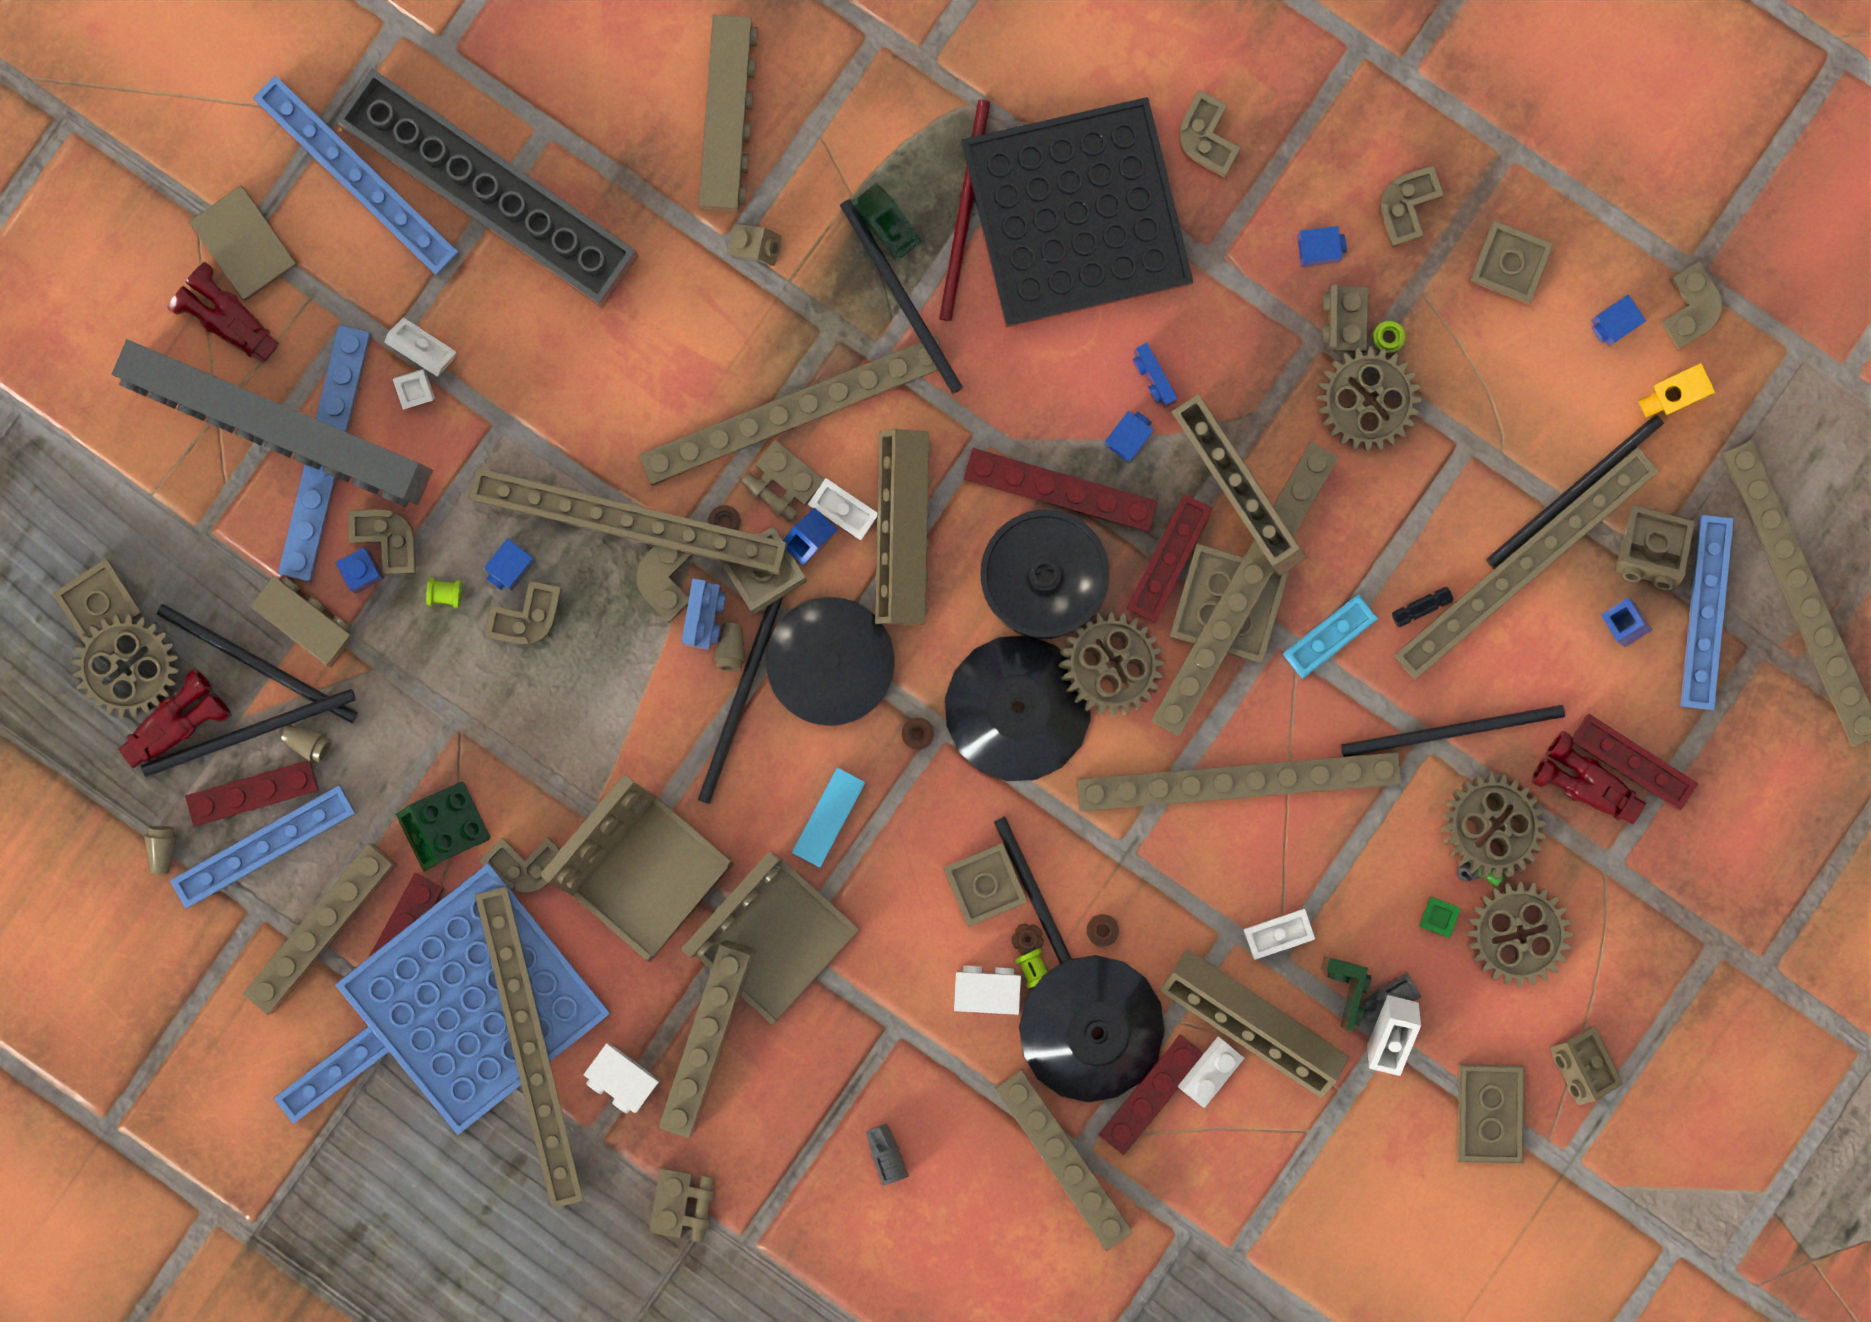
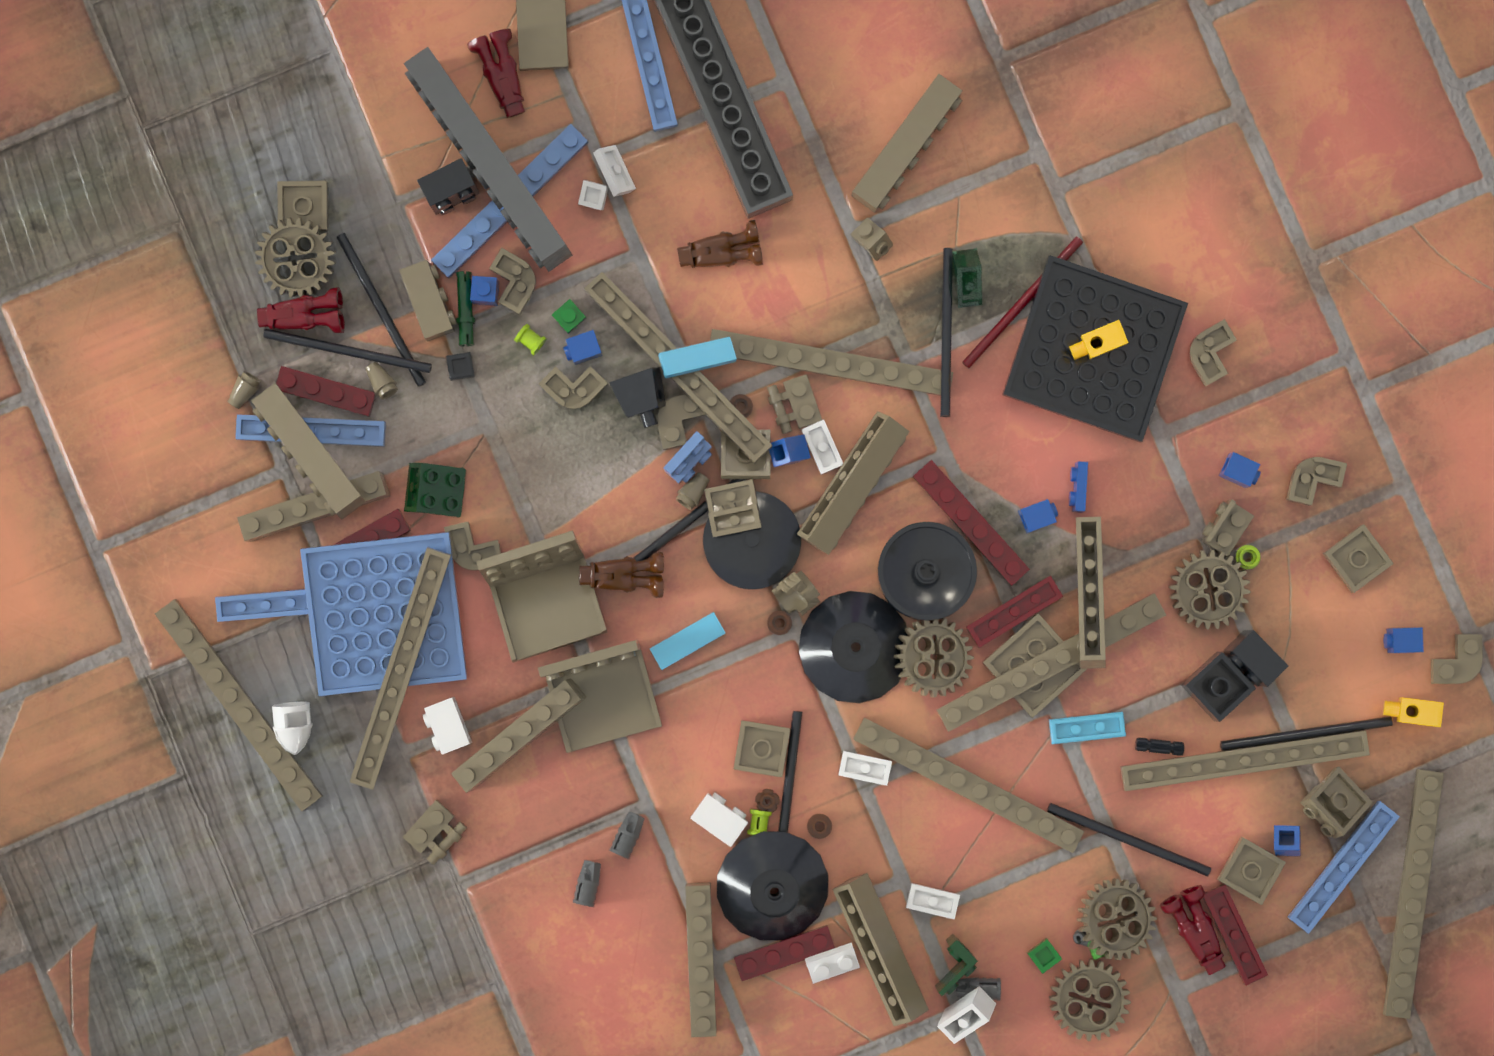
camera: 25 degrees right, 0 degrees up
none -> dark tan plate [155,599,323,811]
none -> dark tan brick [251,383,366,520]
none -> white helmet [272,701,313,755]
none -> black brick [417,158,480,215]
none -> black tile [446,352,475,381]
none -> dark green pin [456,271,475,347]
none -> green plate [552,299,586,334]
none -> reddish brown piece [579,552,664,598]
none -> black torso [609,367,666,428]
none -> dark grey hinge [609,812,644,859]
none -> medium azure tile [658,337,737,379]
none -> reddish brown piece [677,220,763,268]
none -> dark tan slope [704,479,762,537]
none -> dark tan hair [772,571,820,616]
none -> white plate [838,751,892,786]
none -> yellow torso [1069,320,1128,360]
none -> black brick [1181,652,1256,722]
none -> dark tan plate [1217,837,1286,905]
none -> black brick [1223,630,1289,687]

